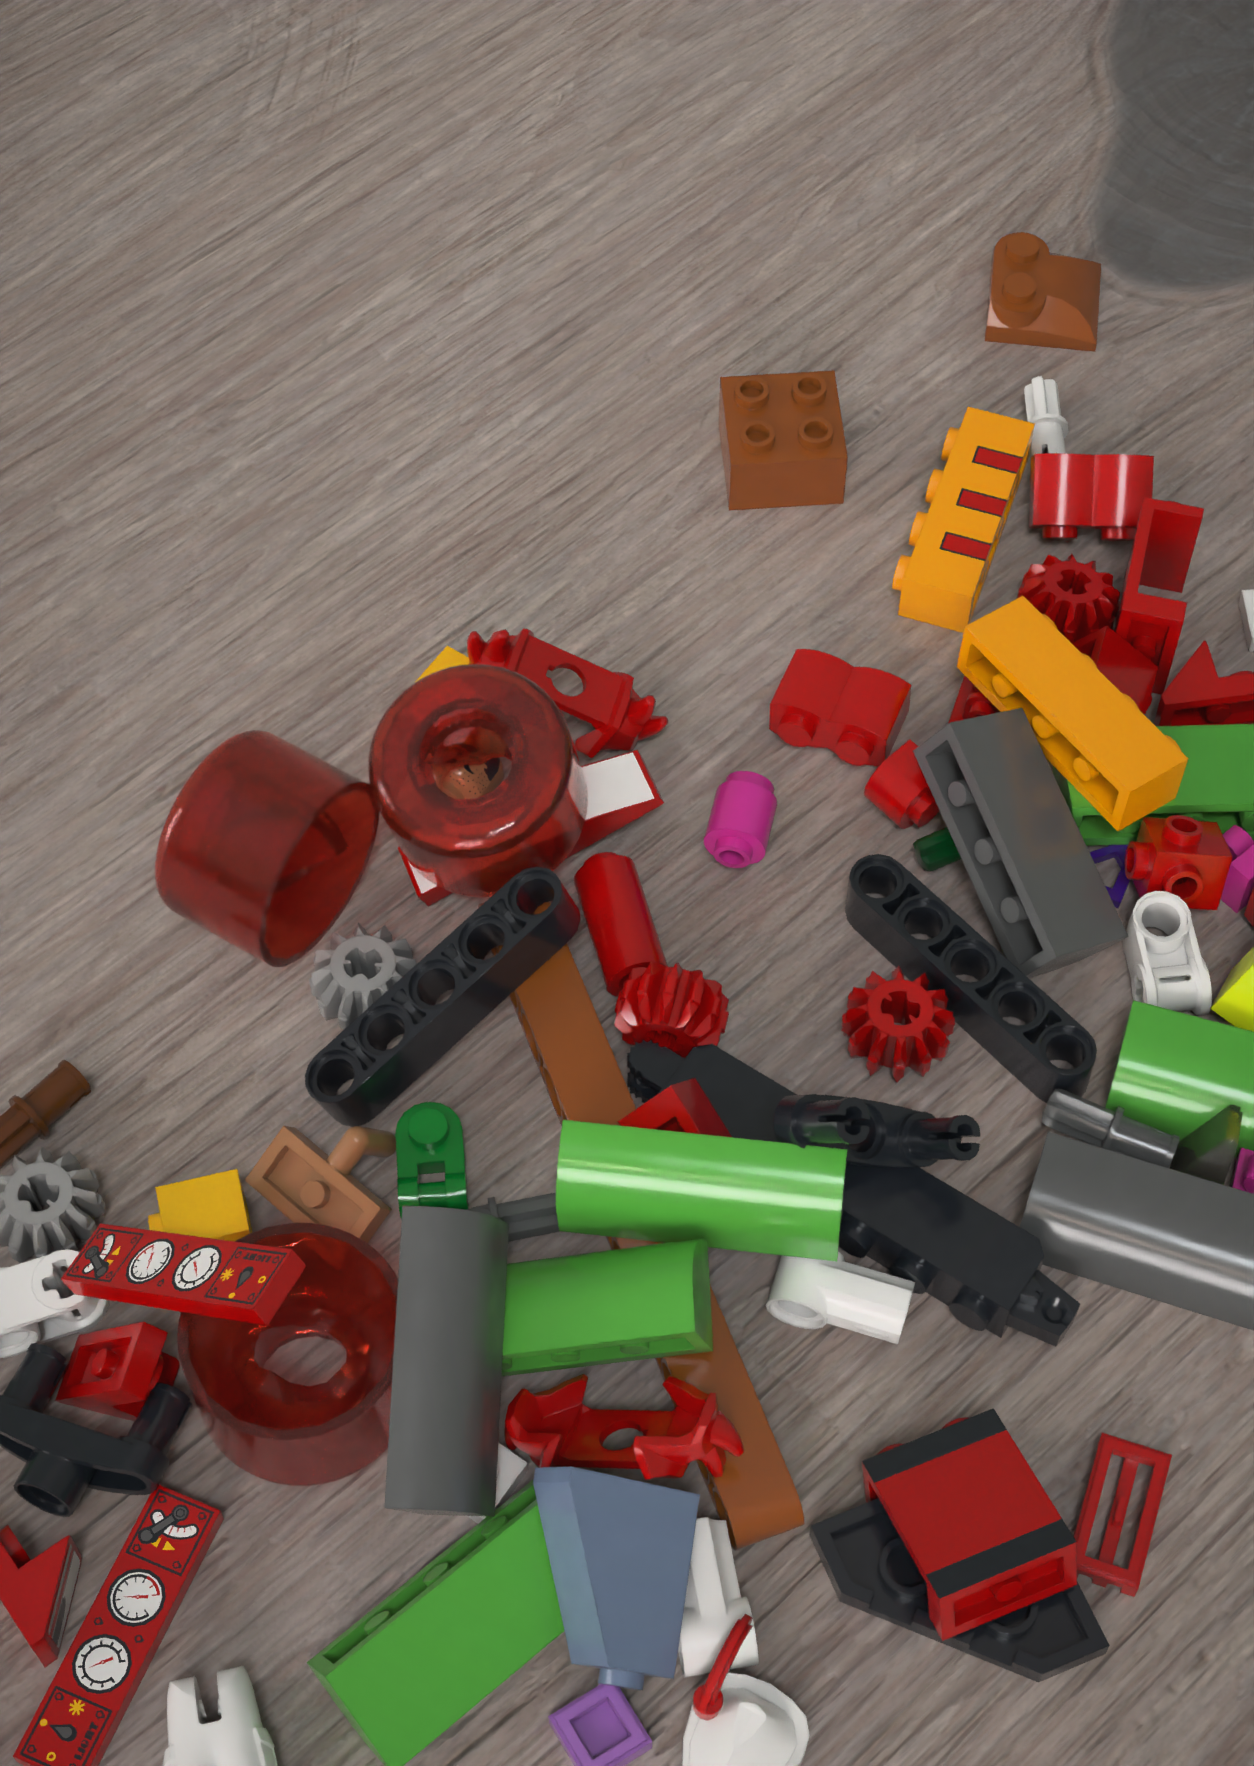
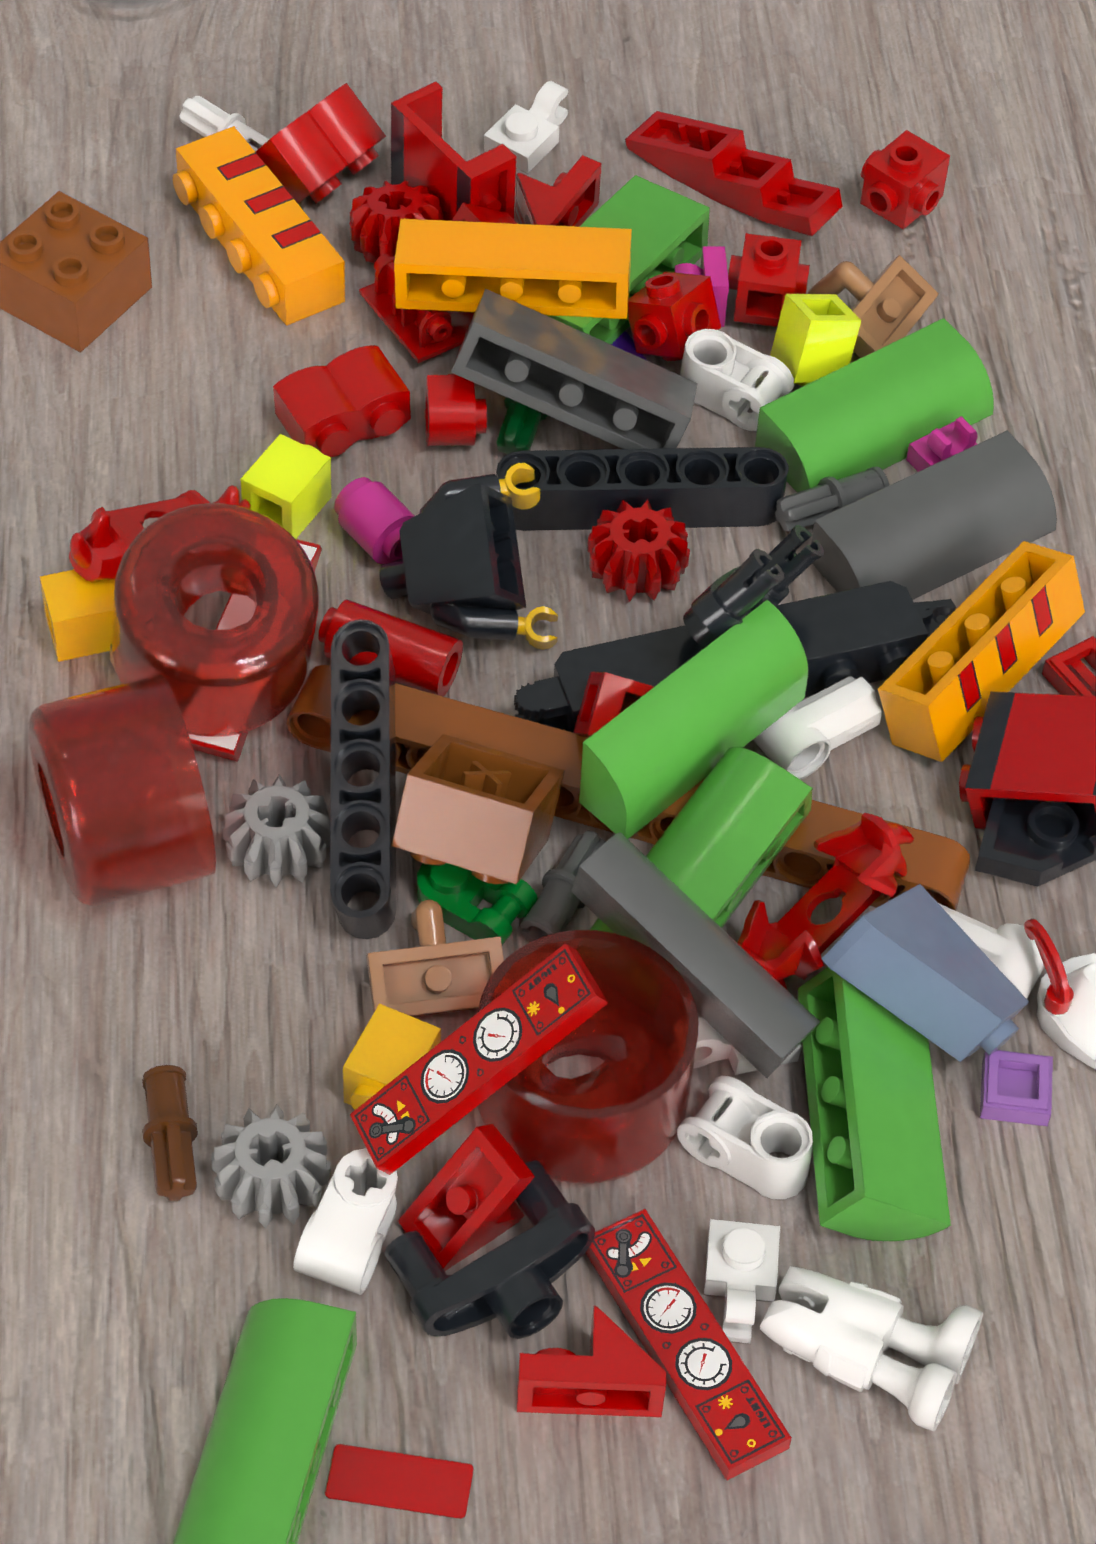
camera: 55 degrees left, 5 degrees down
red gear [614,962,729,1058] -> none
dark orange slope [985,232,1101,352] -> none
clear smoke slope [1170,1104,1243,1185] -> none
none -> neon yellow brick [240,434,332,539]
none -> black torso [379,463,558,650]
none -> brick [391,734,565,884]
none -> white piece [677,1075,813,1199]
none -> white plate [704,1219,780,1344]
none -> light orange brick [878,541,1085,762]

